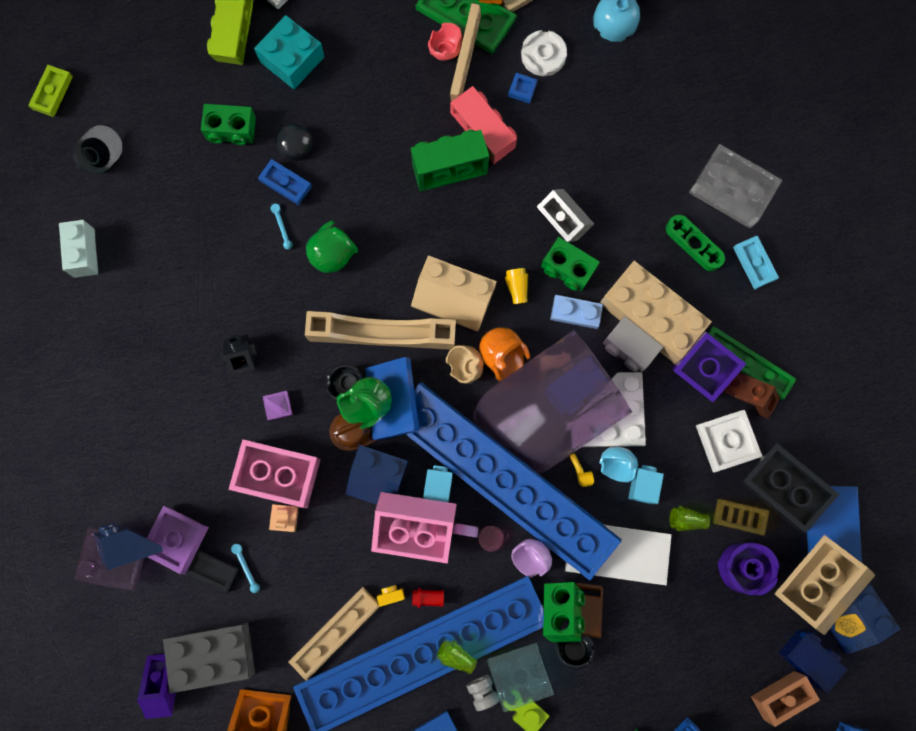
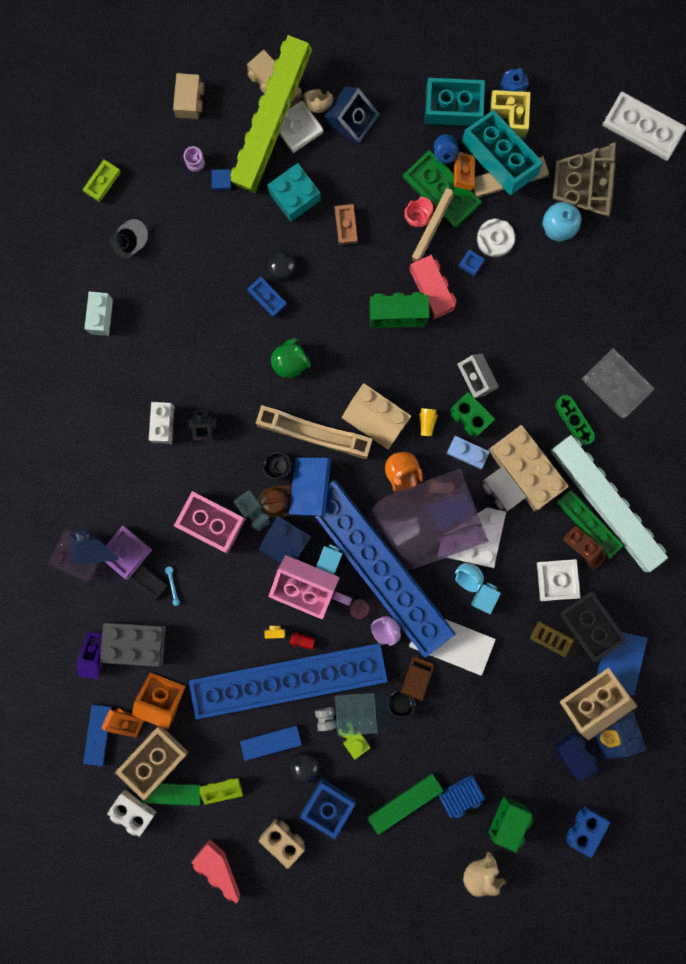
camera: 20 degrees right, 5 degrees up
green brick [201,104,256,145] -> none
medium lavender tile [263,391,293,421] -> none
light nougat tile [269,504,299,532] -> none
medium azure hinge [271,204,293,249] -> none
tan tile [289,587,379,680] -> none
green hair [336,377,392,429] -> none
clear neon green cone [436,639,477,674] -> none
tan hair [446,346,484,383] -> none
green brick [543,582,585,642] -> none
yellow hand [570,454,594,487] -> none
clear neon green cone [669,506,710,531] -> none
dark purple brick [672,331,746,402] -> none
dark purple brick [718,542,779,595] -> none
medium azure plate [733,236,779,290] -> none
nougat brick [751,671,819,727] -> none
none -> white brick [149,402,174,444]
none -> lavender wheel [184,147,205,172]
none -> blue tile [212,170,231,190]
none -> clear light blue brick [233,490,270,532]
none -> nougat plate [335,204,358,245]
none -> light aqua brick [550,435,668,572]

